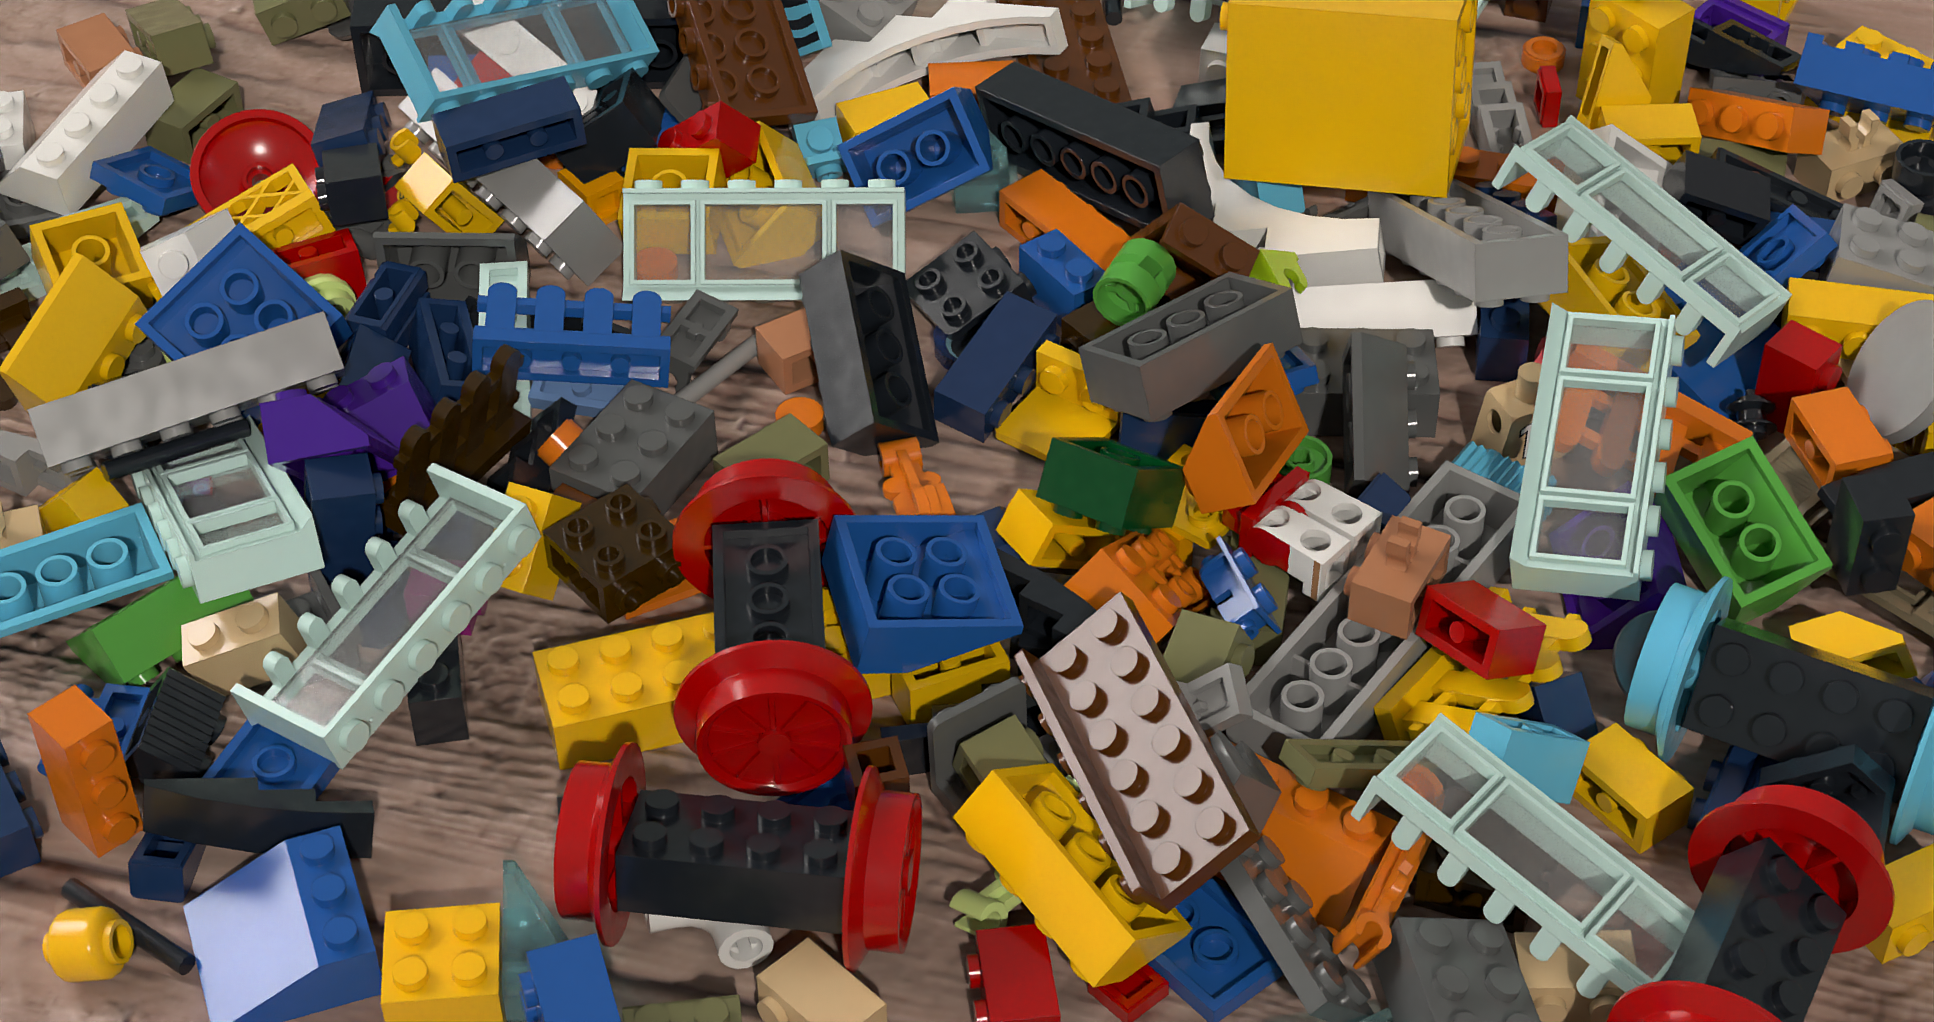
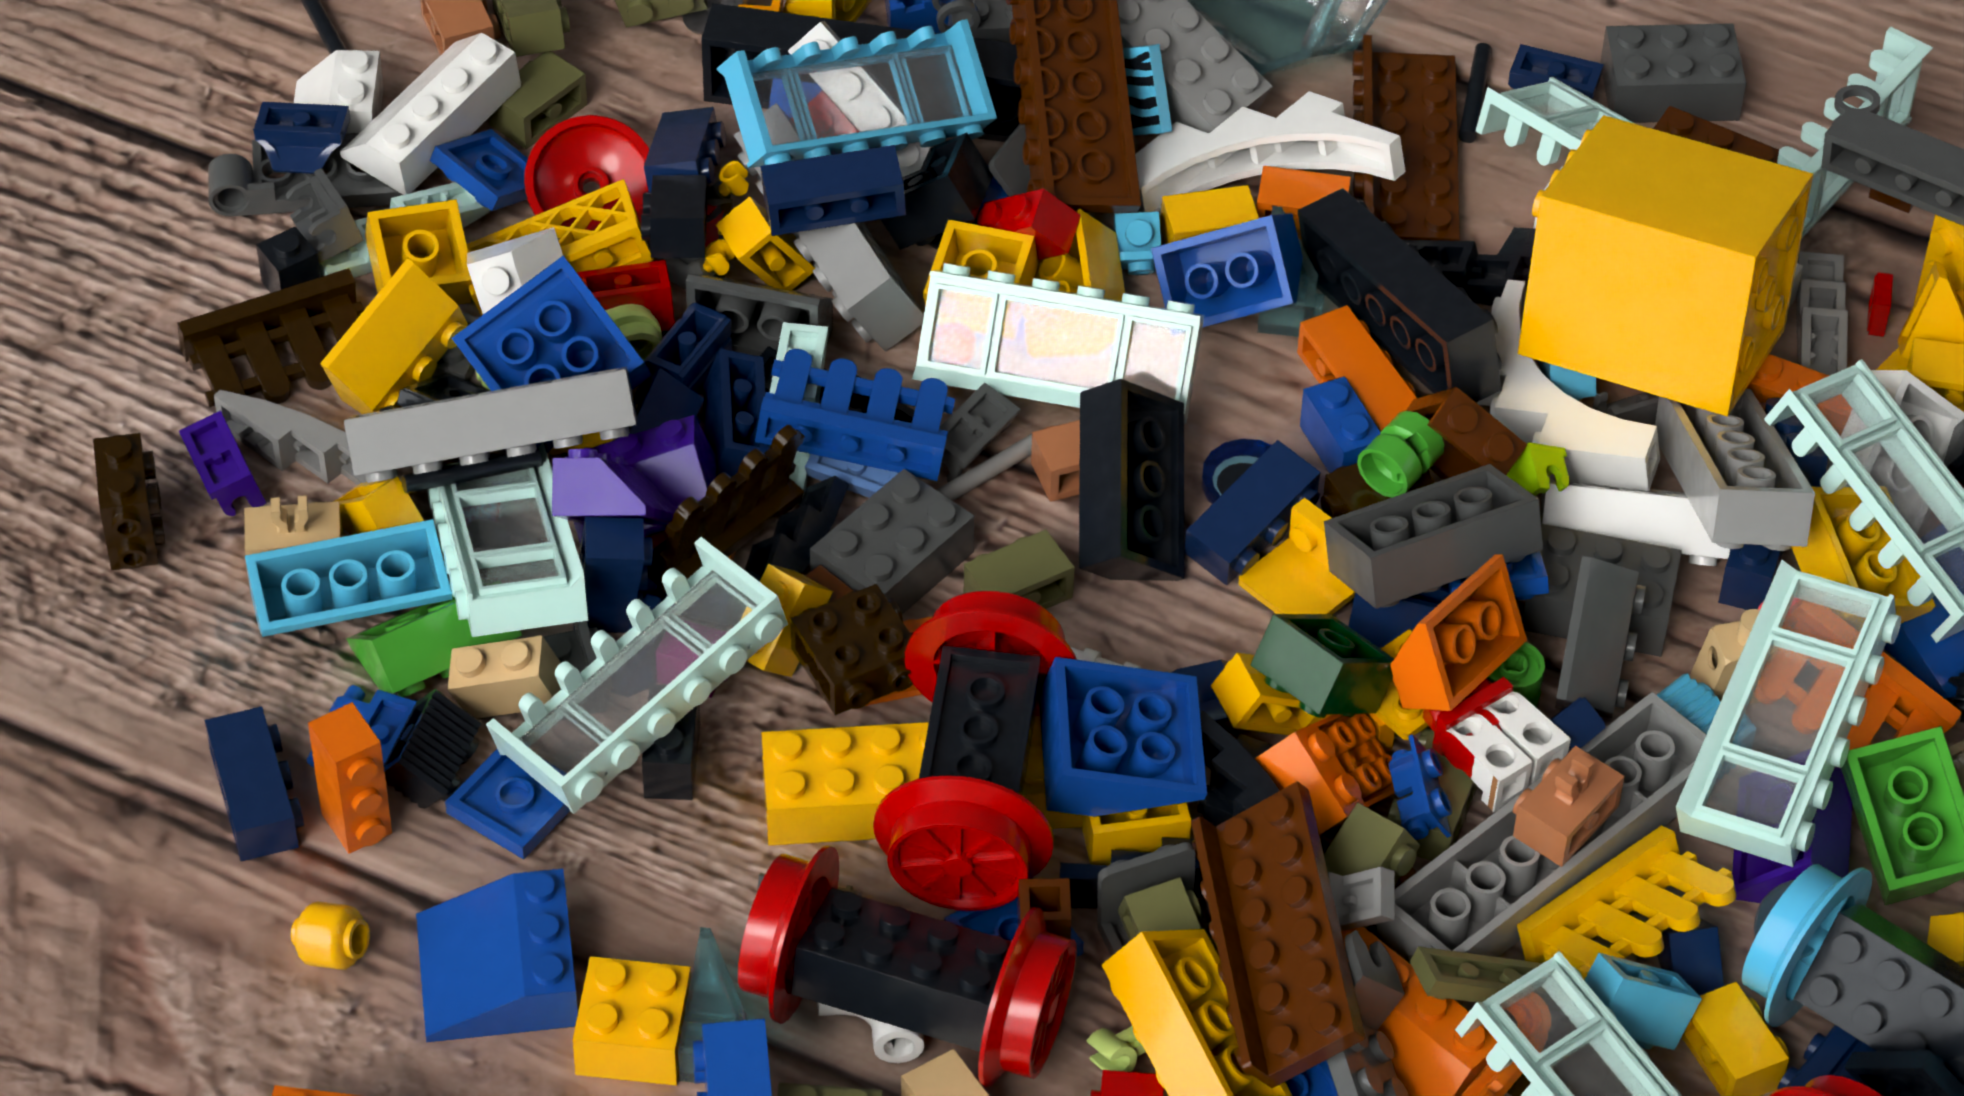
camera: 10 degrees right, 5 degrees up
black bar [61,878,196,975] -> none
dark blue slope [128,832,207,903] -> none
black slope [143,777,374,858] -> none
orange tile [537,418,584,467] -> none
light orange panel [557,168,624,225] -> none
orange tile [775,397,824,436] -> none
orange piece [877,437,956,515] -> none
black bracket [906,231,1037,340] -> none
red brick [1415,580,1547,680] -> none
orange tile [1521,36,1566,74] -> none

